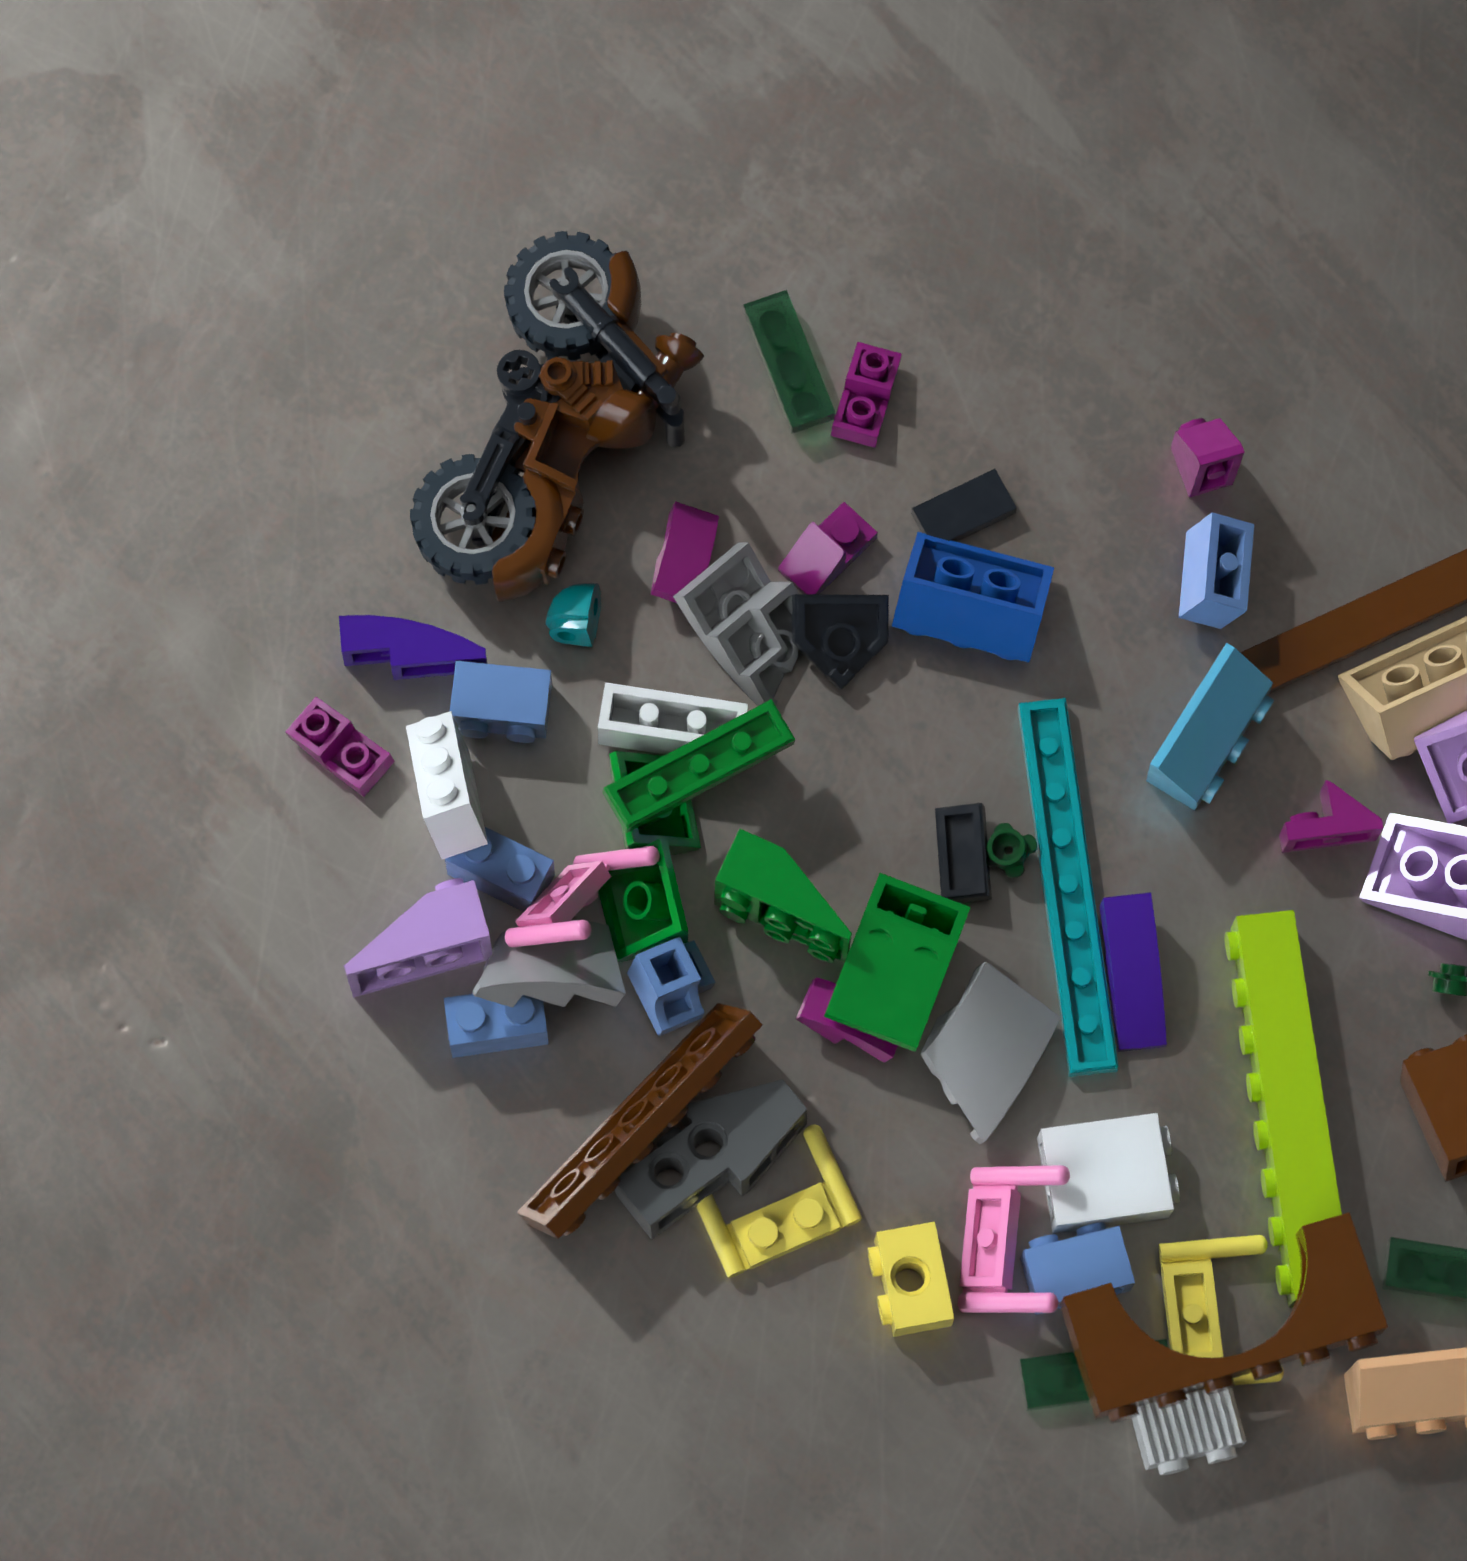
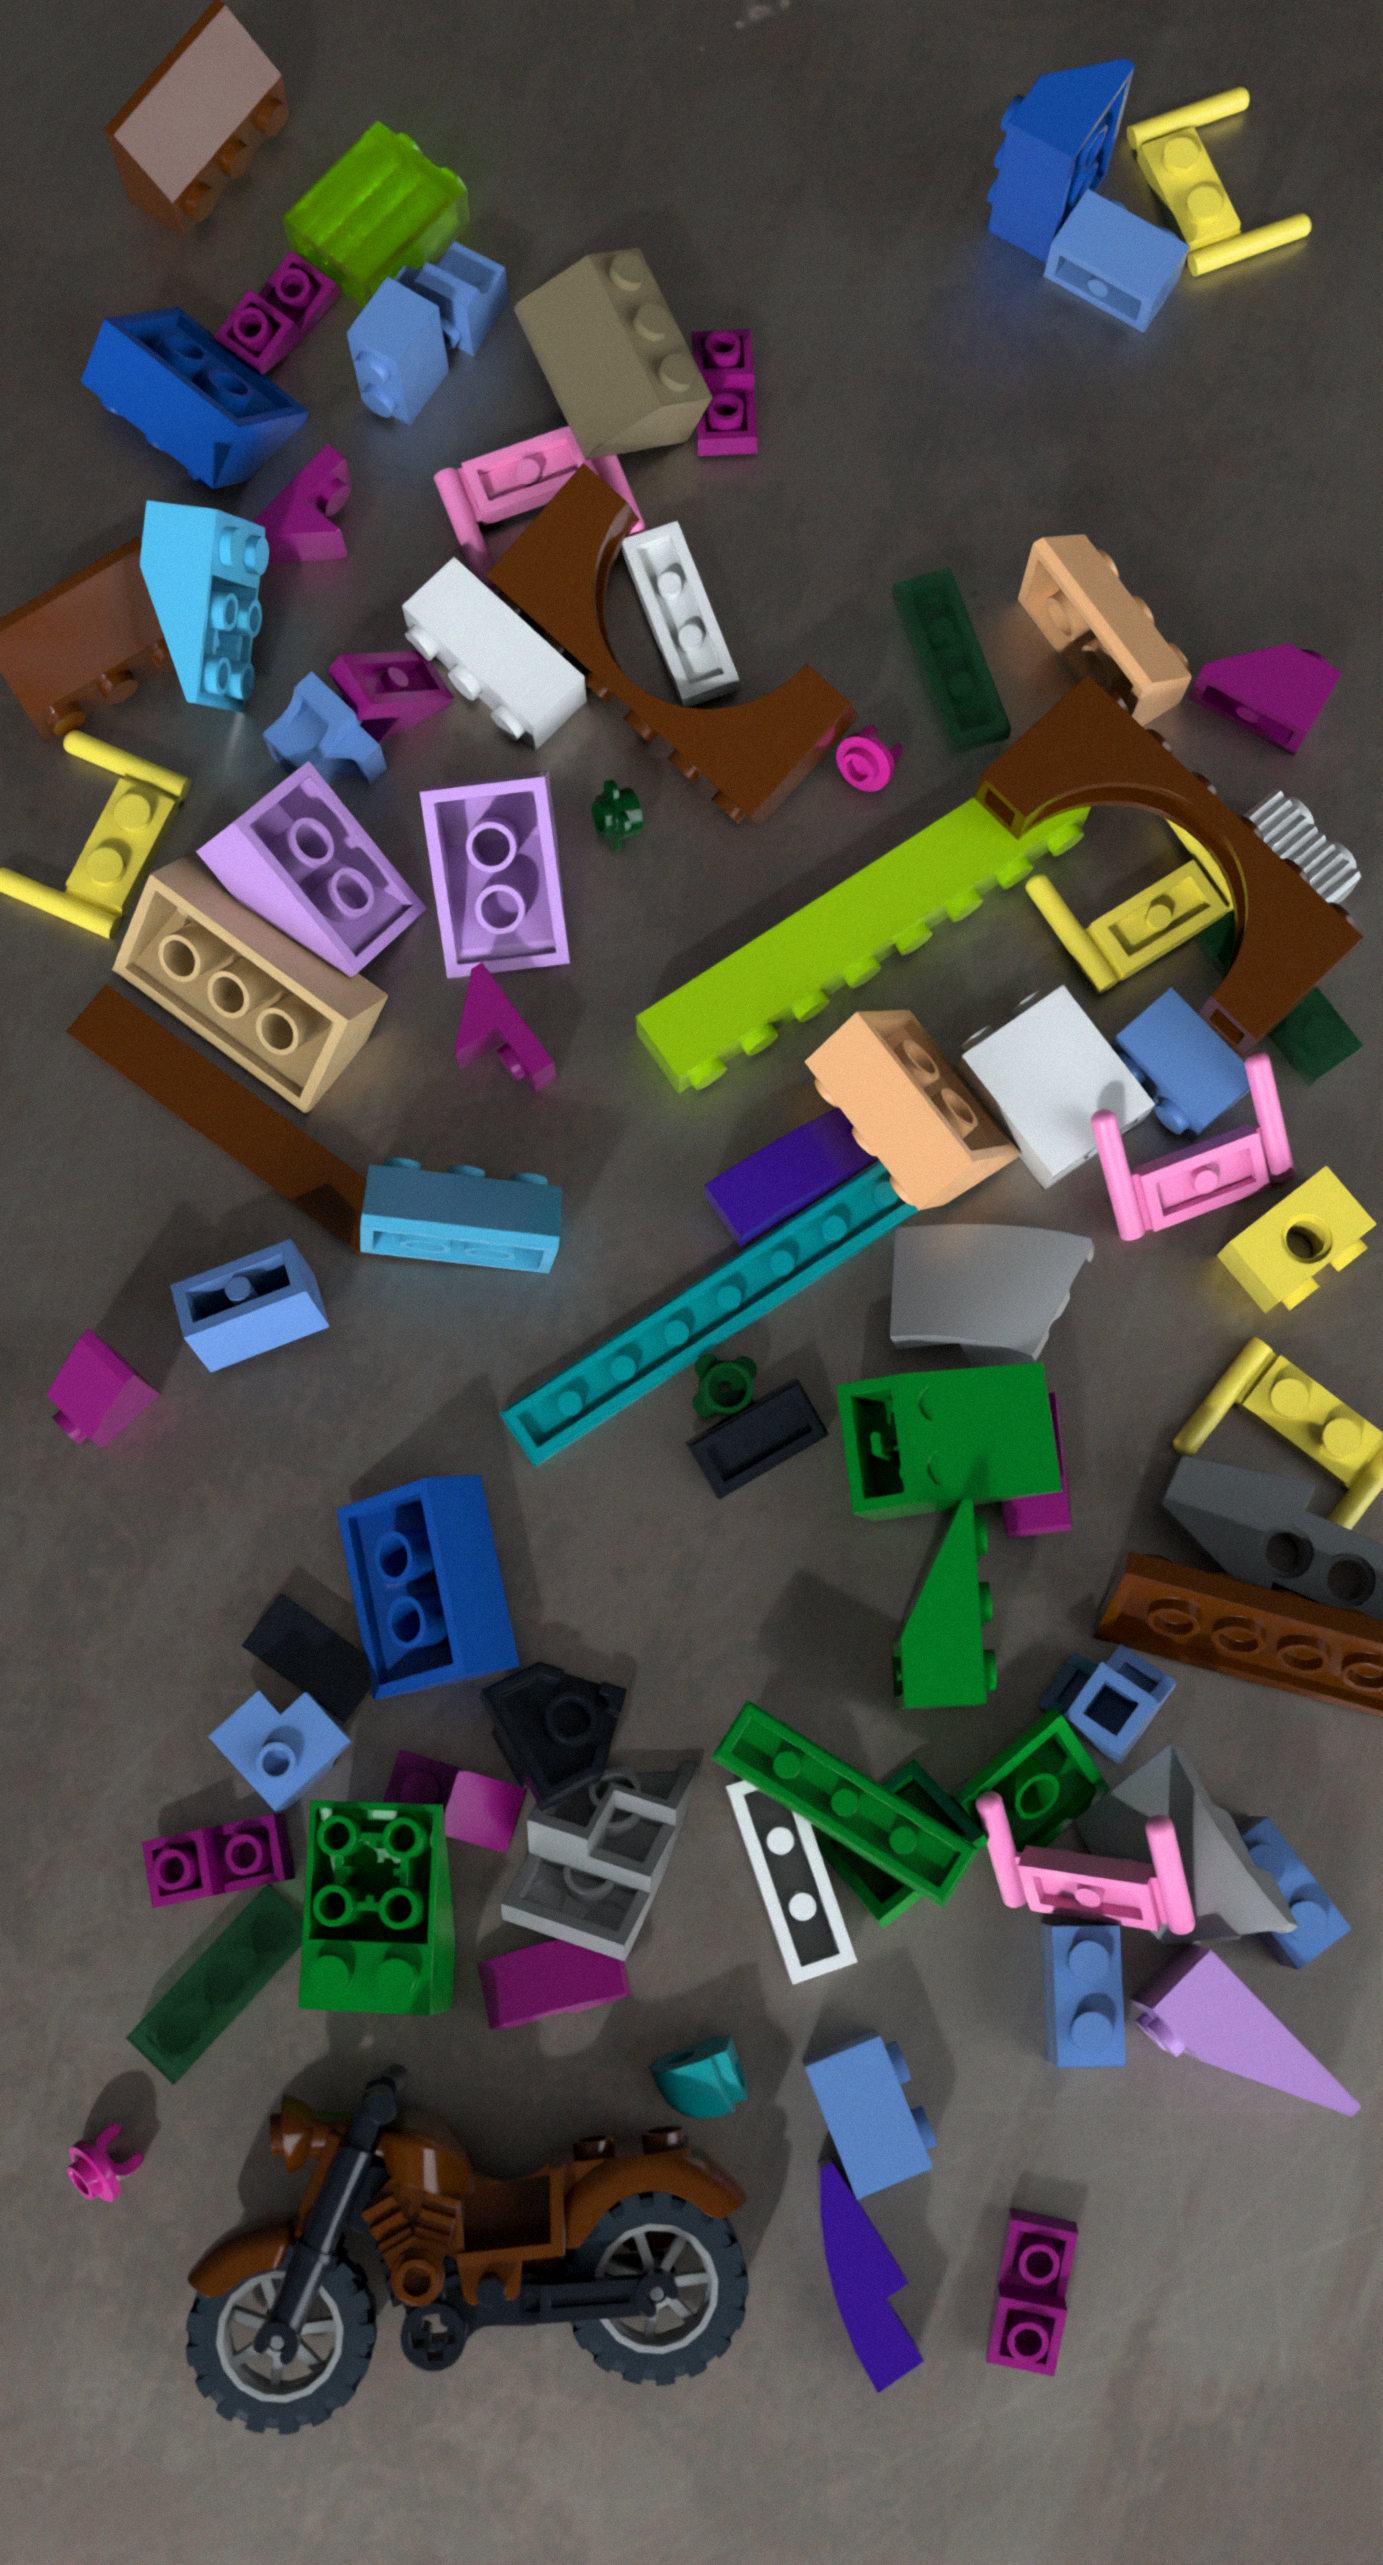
camera: 115 degrees left, 5 degrees up
white brick [406,711,488,859] -> none
none -> dark pink plate [67,2123,144,2202]
none -> medium blue brick [208,1690,353,1811]
none -> green slope [298,1800,455,2015]
none -> light nougat slope [804,1009,1022,1210]
none -> dark pink plate [836,725,904,792]
none -> magenta slope [1188,643,1343,756]

